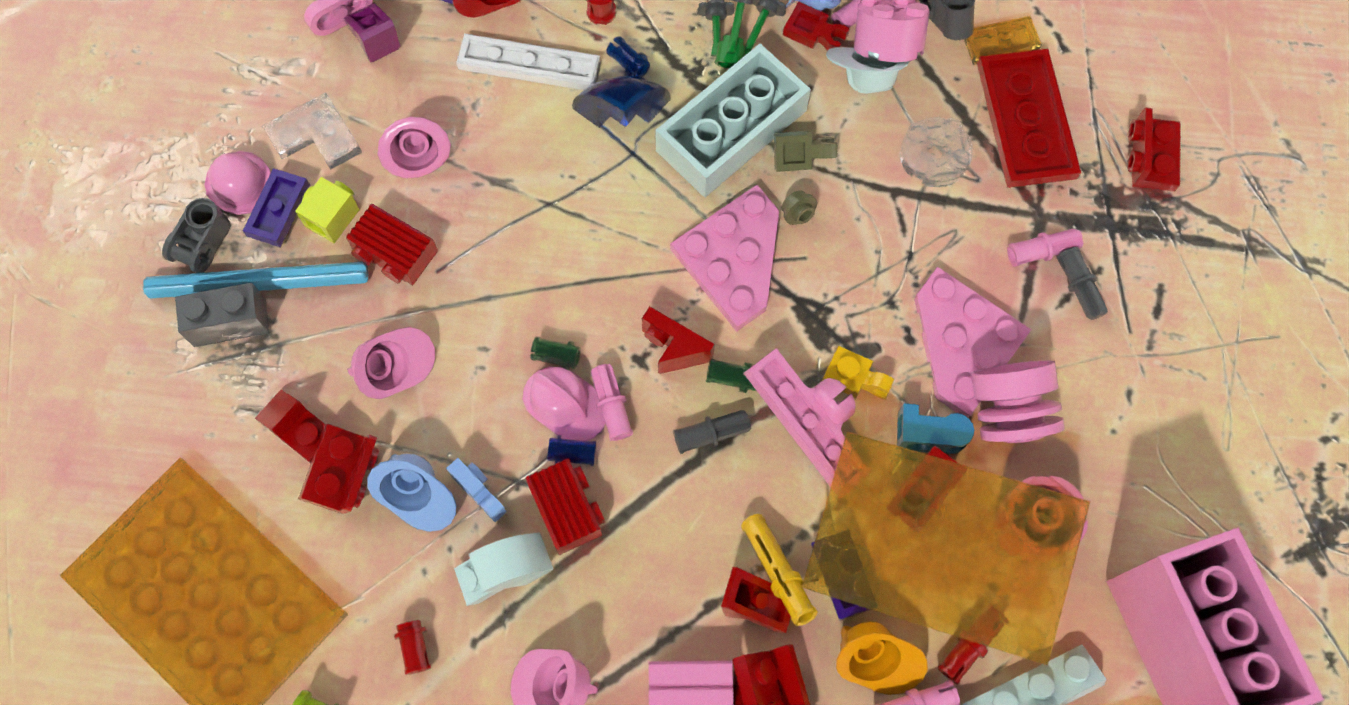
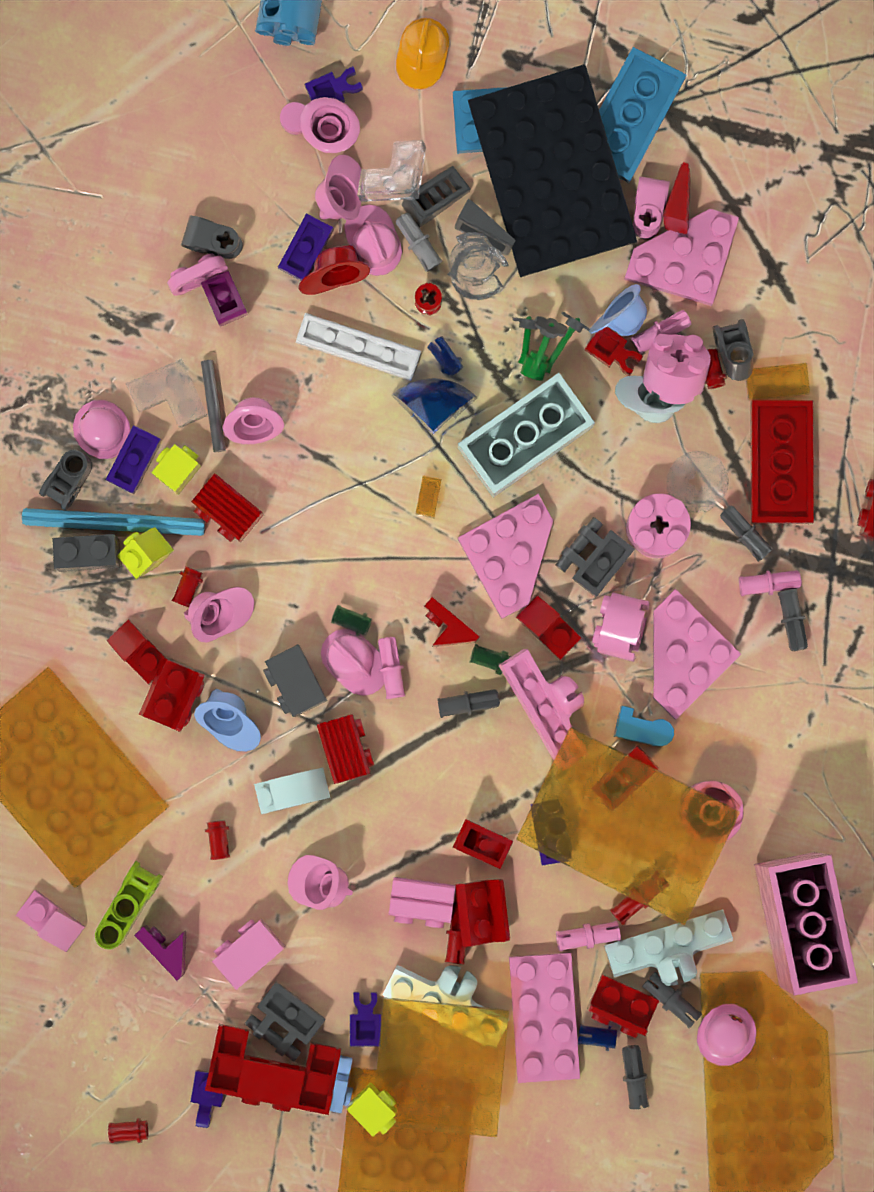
camera: 10 degrees right, 15 degrees up
light blue plate [446,458,507,523] -> none
clear blue pin [547,434,596,466] -> none
yellow pin [741,514,818,626] -> none
olive plate [774,131,837,172] -> none
olive plate [782,191,817,225] -> none
yellow plate [822,346,894,400] -> none
light orange piece [836,621,927,695] -> none
bright pink wheel [971,360,1065,443] -> none
none -> neon yellow brick [117,527,174,579]
none -> red pin [171,566,203,607]
none -> flat silver bar [201,360,226,453]
none -> dark grey brick [263,645,327,717]
none -> clear yellow piece [415,476,442,519]
none -> red slope [516,595,581,660]
none -> dark grey plate [555,517,635,598]
none -> bright pink brick [592,593,649,662]
none -> bright pink brick [626,494,691,559]
none -> red pin [705,348,727,389]
none -> dark grey axle [720,506,773,562]

